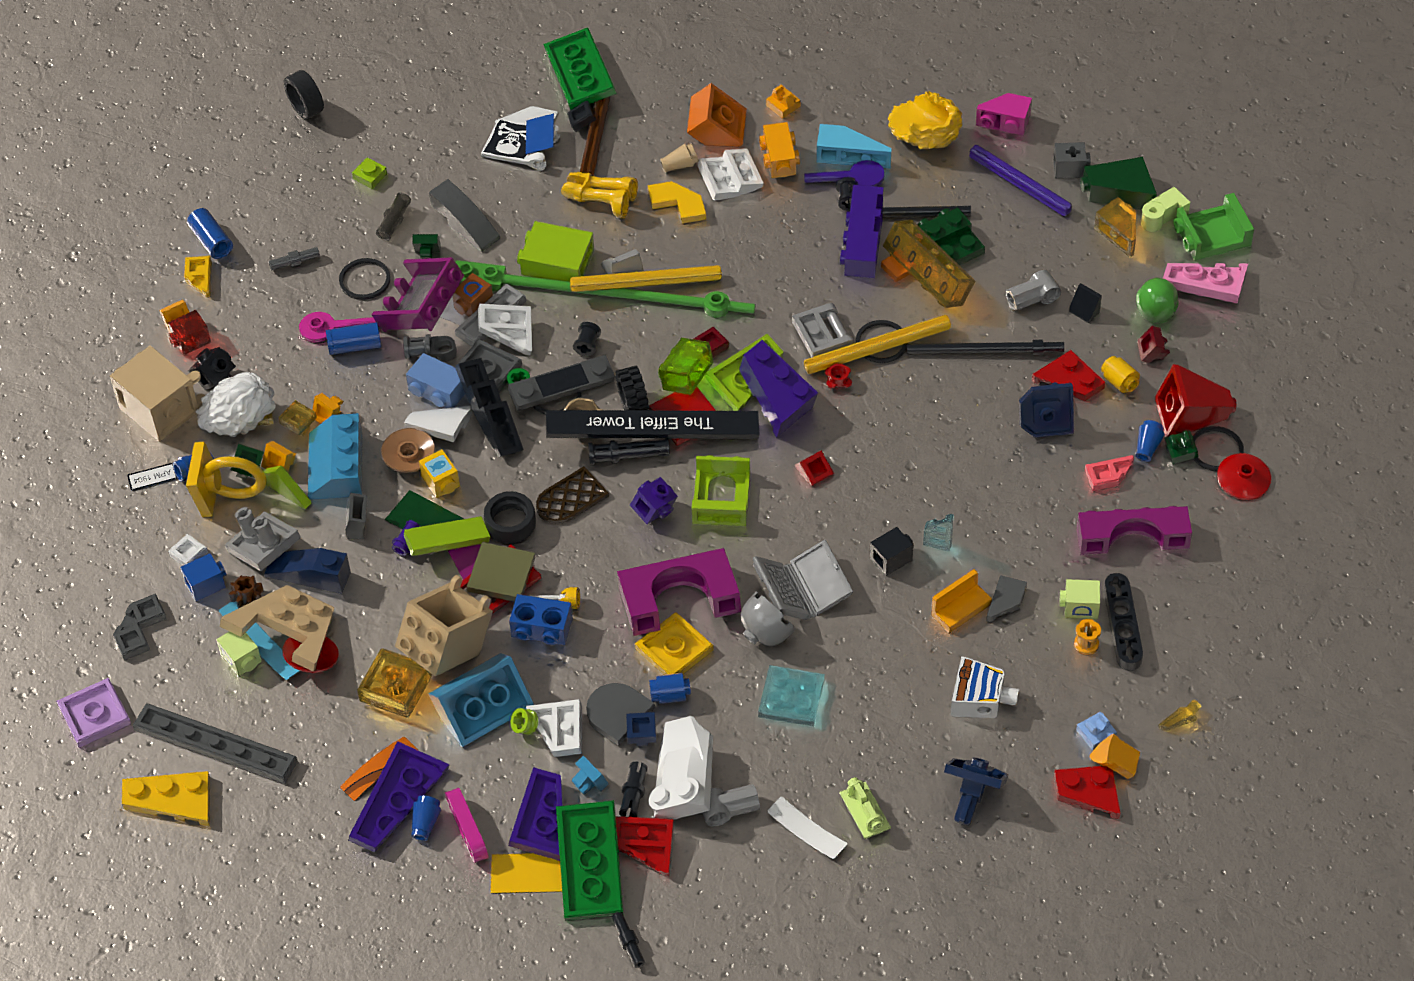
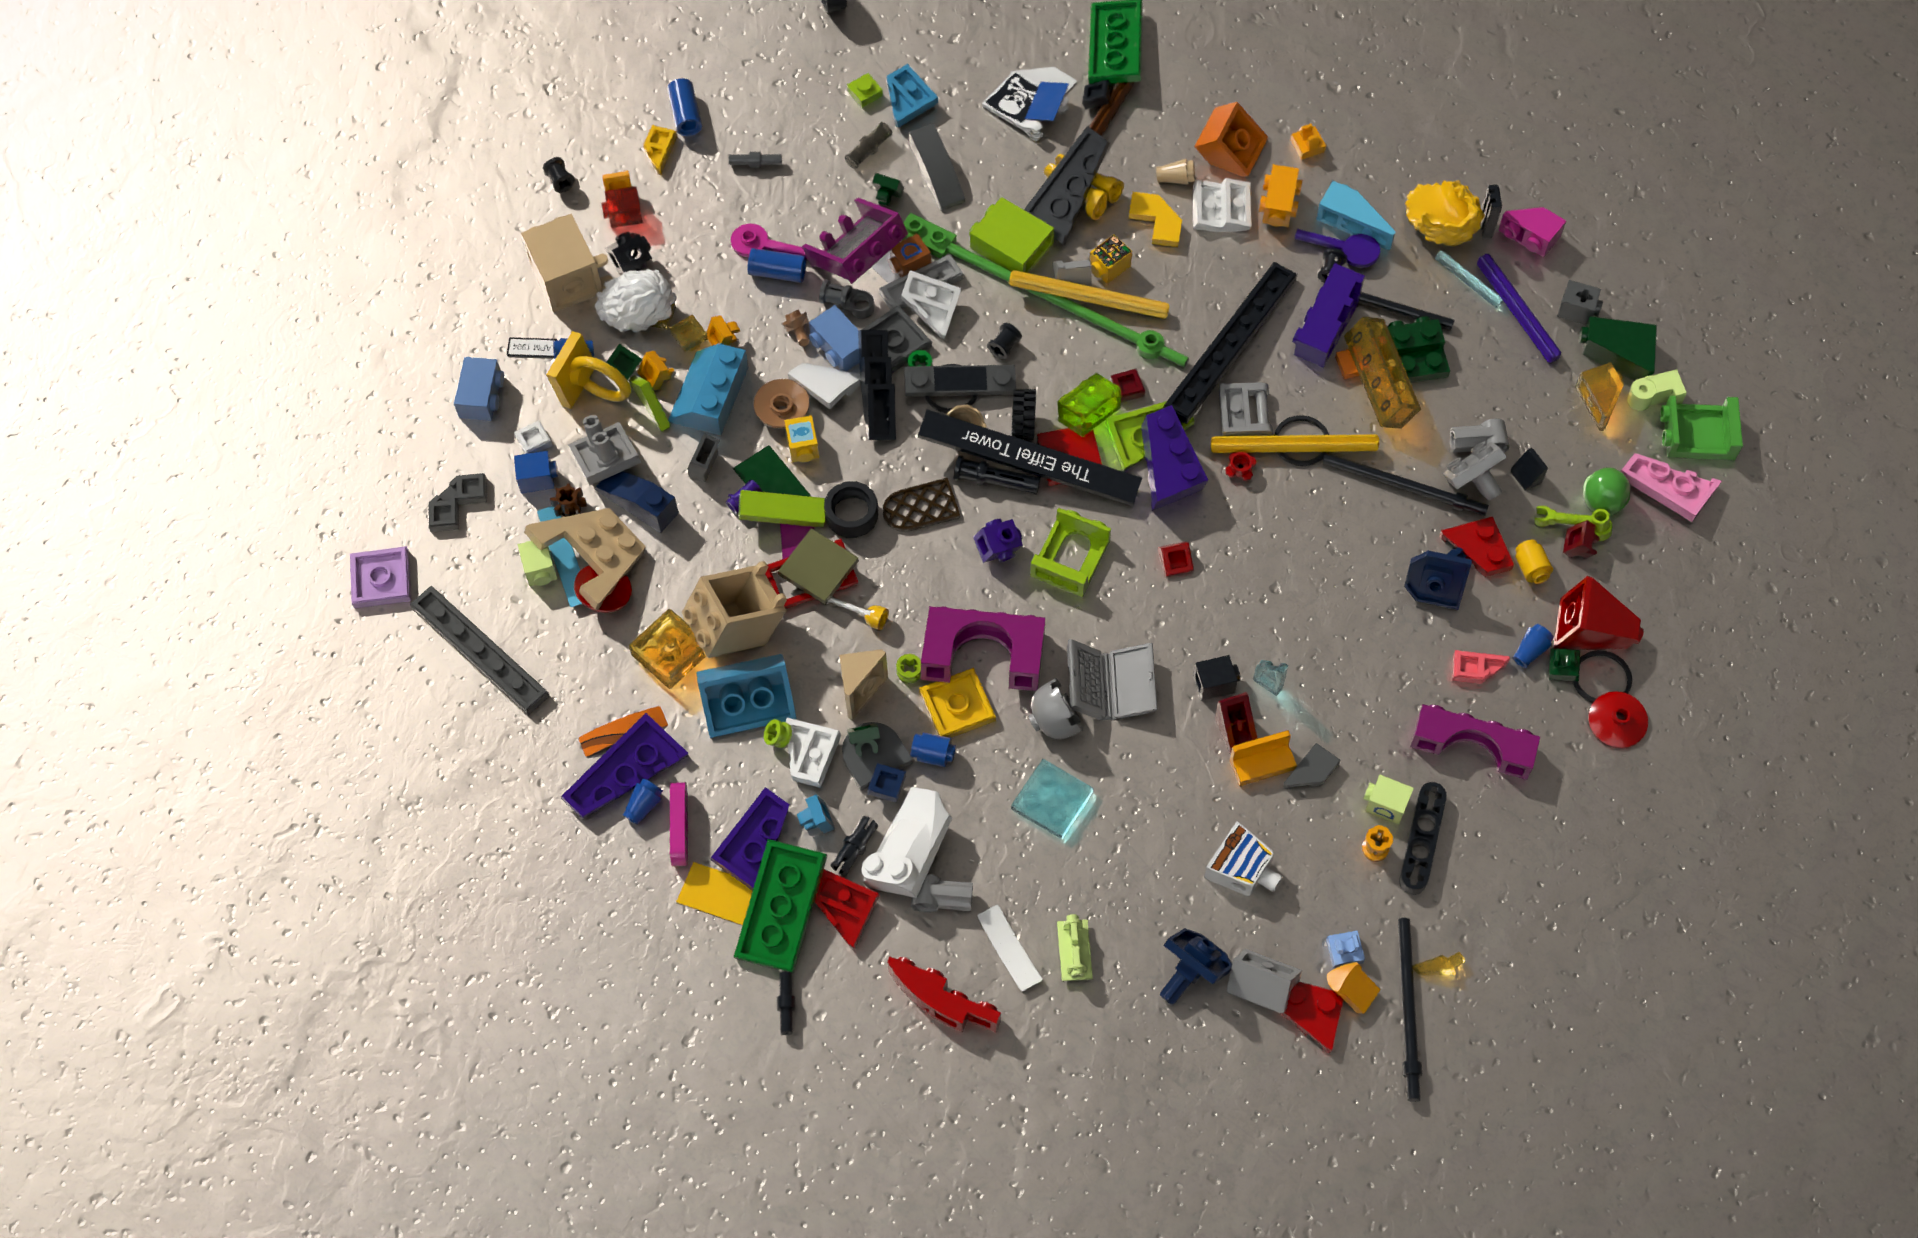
camera: 20 degrees right, 10 degrees up
yellow wing [122,771,210,827] -> none
black piece [339,258,390,300] -> none
blue brick [509,594,573,645] -> none
none -> medium blue piece [454,357,505,421]
none -> black bush [542,157,575,193]
none -> medium nougat plate [782,309,809,347]
none -> tan slope [839,649,888,720]
none -> dark green tile [847,723,880,757]
none -> dark azure wing [886,64,938,128]
none -> red slope [887,956,1001,1033]
none -> lime bush [896,654,921,684]
none -> black wing [1024,126,1110,245]
none -> brick [1089,234,1132,284]
none -> black tile [1163,262,1297,424]
none -> dark red slope [1215,692,1258,755]
none -> light grey panel [1227,949,1302,1013]
none -> black bar [1398,918,1422,1102]
none -> clear light blue bar [1435,250,1504,308]
none -> light grey plate [1443,442,1507,500]
none -> black tile [1481,184,1502,239]
none -> lime brick [1535,505,1612,541]

